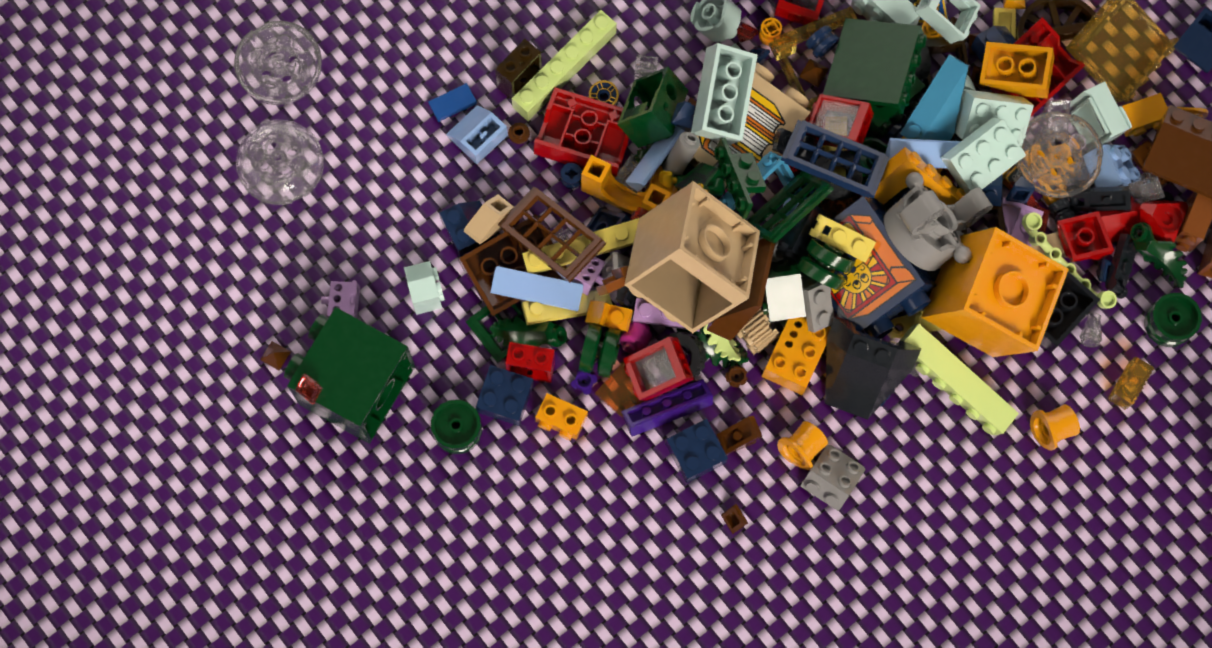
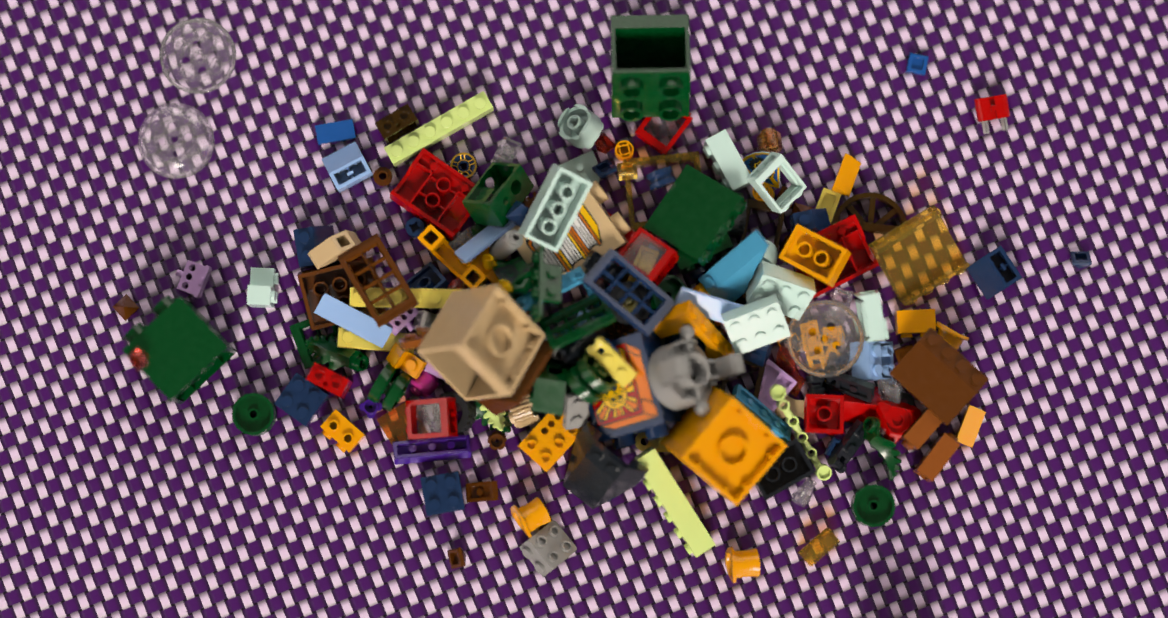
camera: 20 degrees right, 10 degrees up
reddish brown slope [799,59,829,87] -> none
dark blue slope [1006,175,1035,203] -> none

